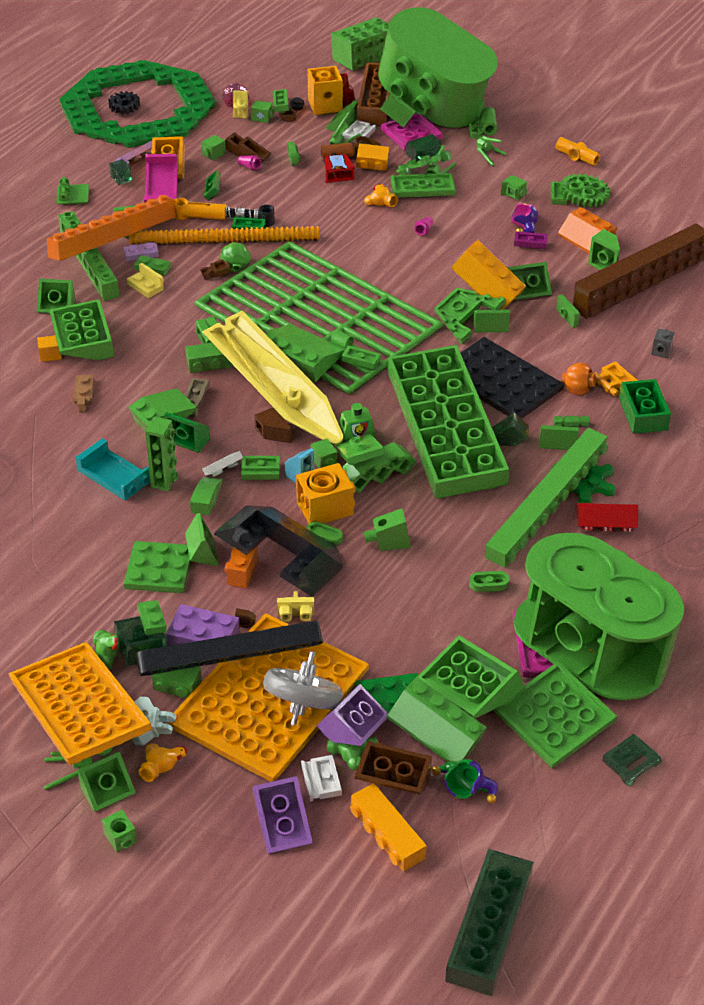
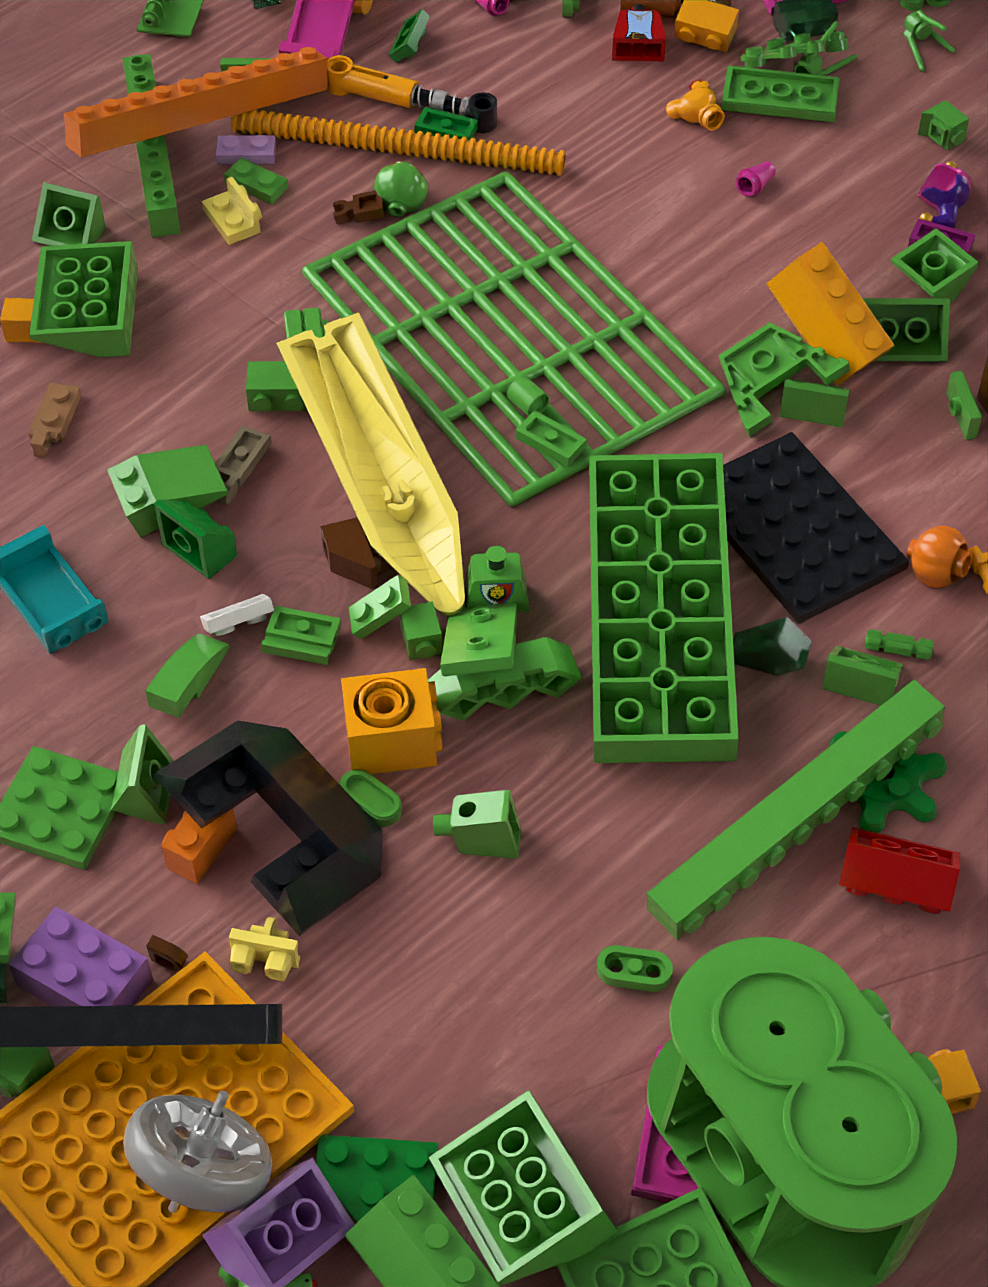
camera: 15 degrees right, 10 degrees up
bright green brick [145,417,178,491] -> none
bright green slope [265,324,346,382] -> none
medium azure slope [285,448,314,483] -> none
none -> bright green plate [349,575,411,639]
none -> bright green slope [891,228,979,302]

